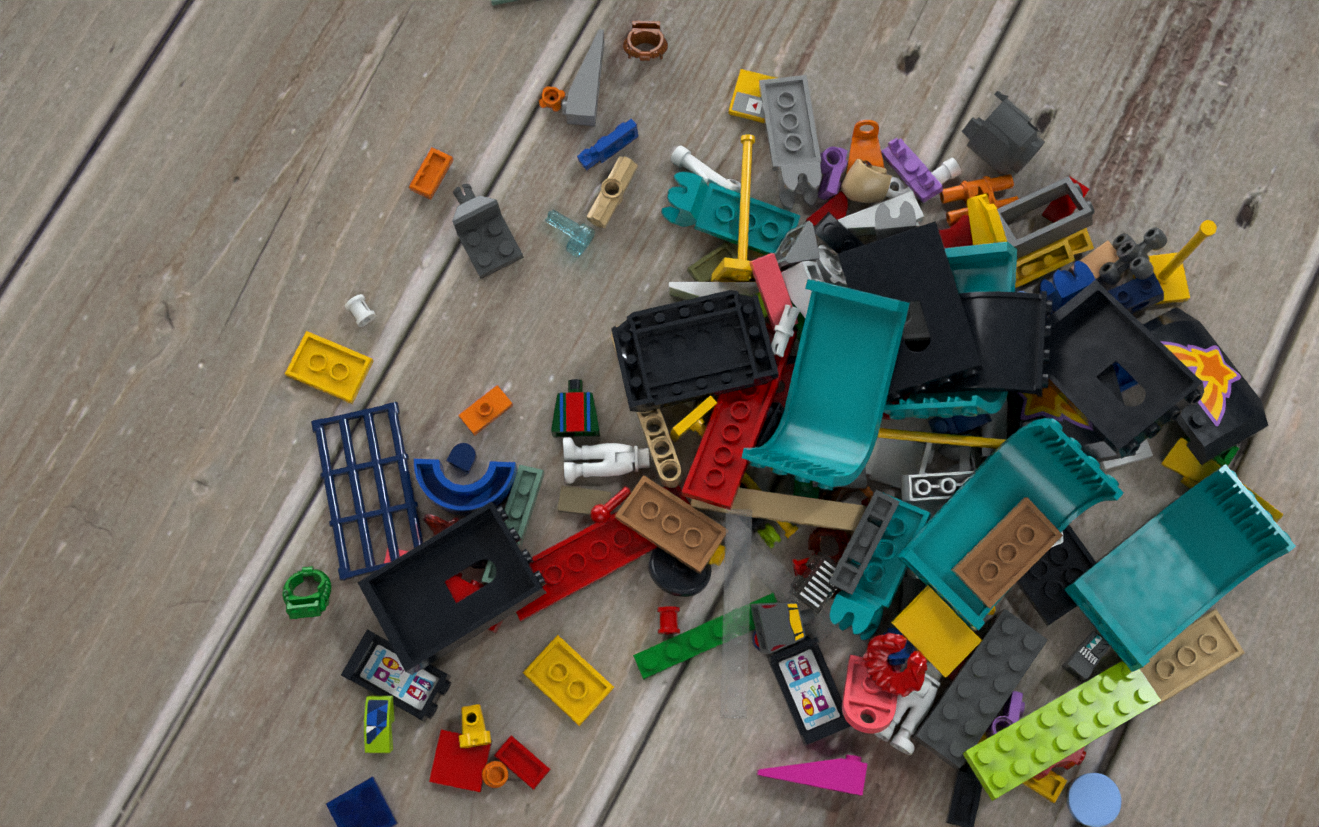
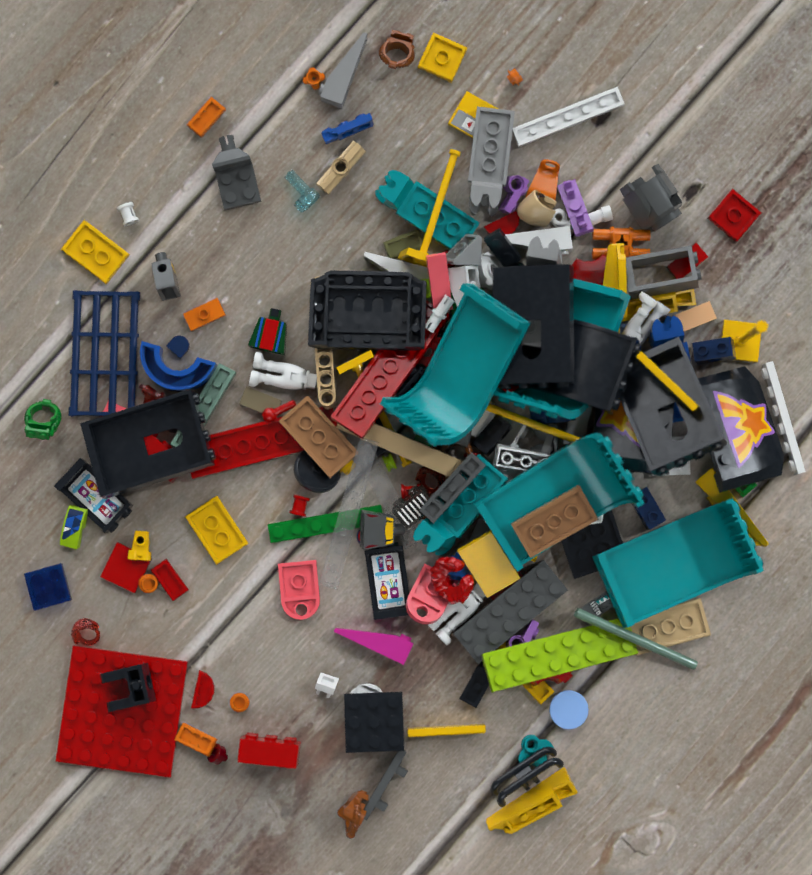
camera: 15 degrees right, 10 degrees up
white plant [671,145,741,193] -> none
dark grey gear [1099,227,1167,285] -> none
none -> dark grey torso [152,252,181,301]
none -> coral tile [278,560,320,620]
none -> yellow tile [418,32,467,83]
none -> black hinge [472,414,512,457]
none -> orange plate [507,68,523,86]
none -> white plate [512,87,625,147]
none -> sand green piece [574,608,698,670]
none -> white piece [622,291,671,345]
none -> dark blue brick [631,487,666,530]
none -> yellow tile [636,351,699,412]
none -> red tile [707,189,761,242]
none -> white plate [761,361,806,475]

